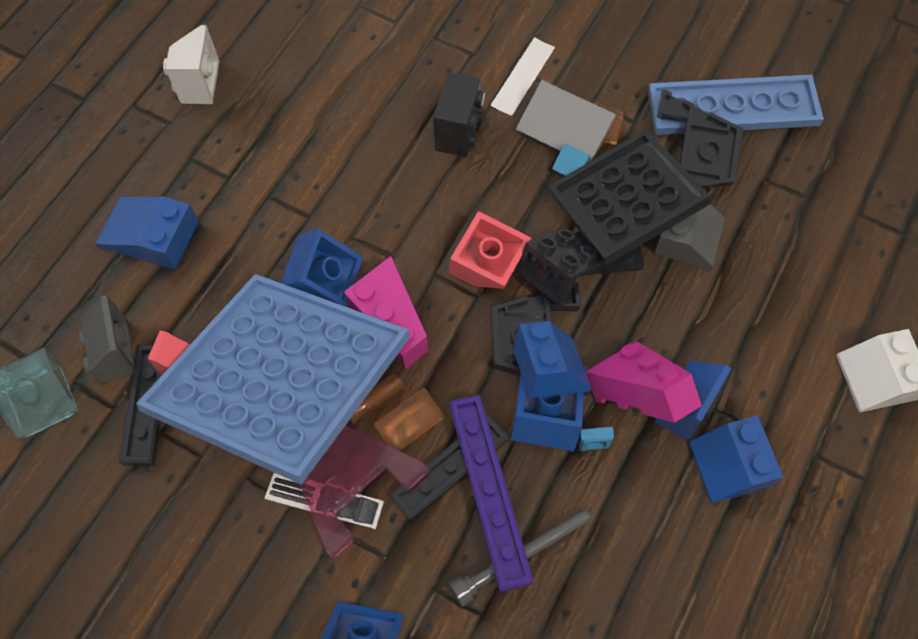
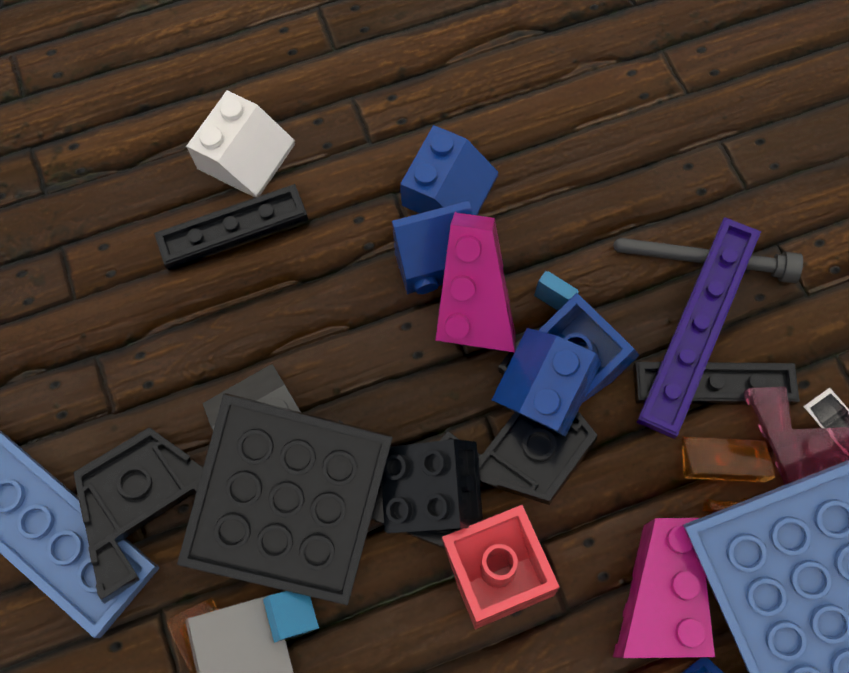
camera: 140 degrees left, 5 degrees up
none -> black tile [154,184,309,270]

